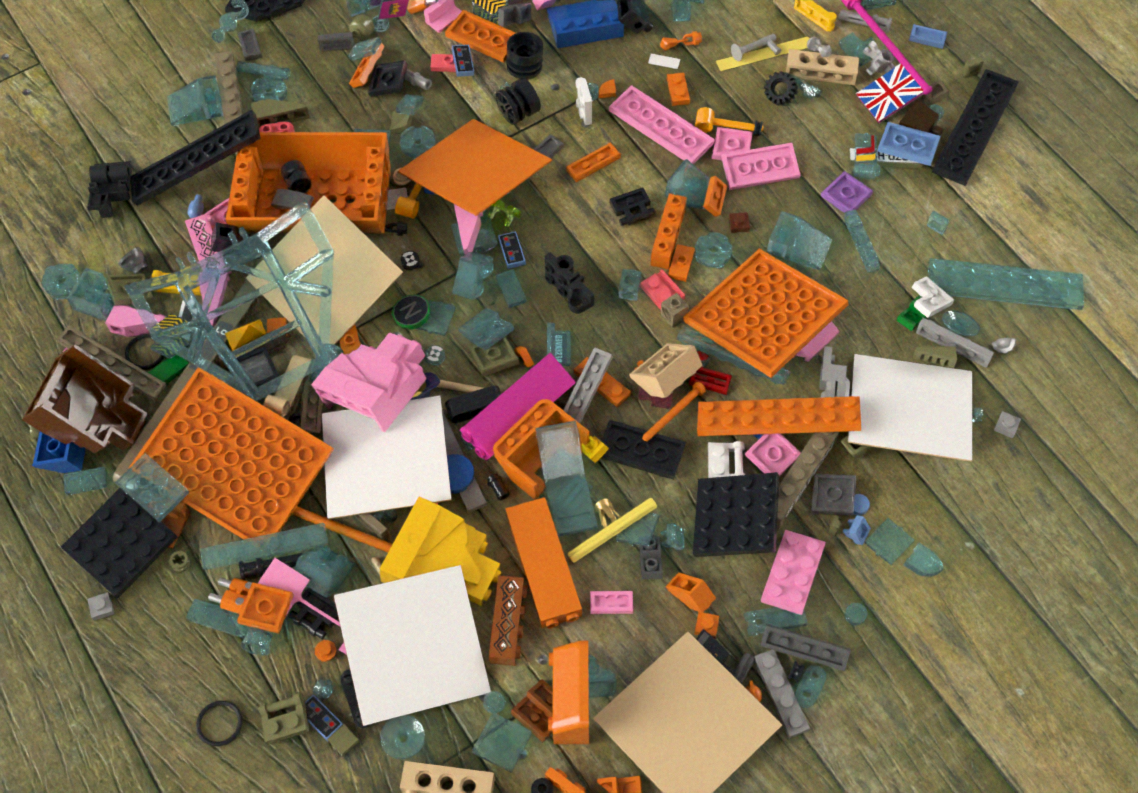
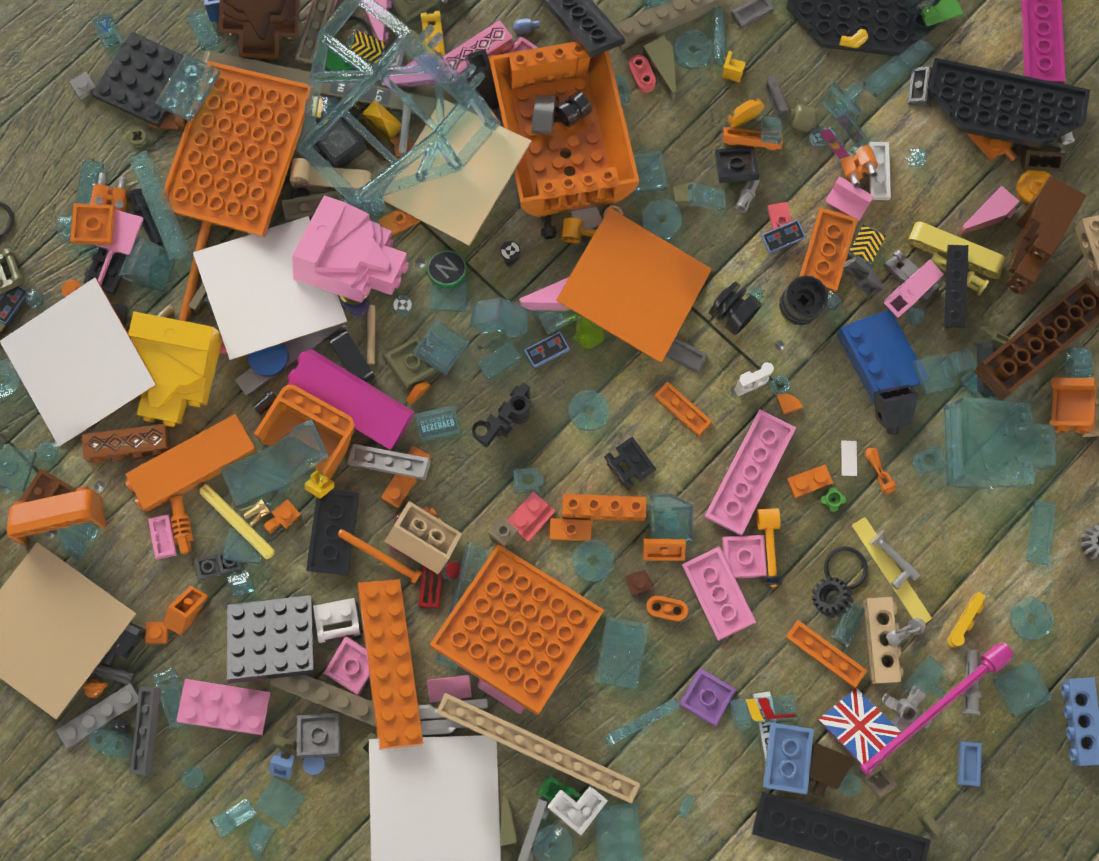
camera: 75 degrees right, 15 degrees up
none -> clear light blue brick [92,13,123,48]
none -> orange hinge [170,496,194,554]
none -> clear light blue piece [210,798,257,839]
none -> orange plate [263,499,301,534]
none -> light grey bar [398,94,413,154]
none -> bright pink slope [427,675,472,703]
none -> tan plate [436,693,640,804]
none -> clear light blue plate [568,390,609,431]
none -> orange plate [646,596,688,622]
none -> yellow panel [721,51,746,83]
none -> light orange tile [727,98,765,128]
none -> orange plate [785,620,868,688]
none -> bright green plate [821,487,846,512]
none -> black tyre [824,546,868,590]

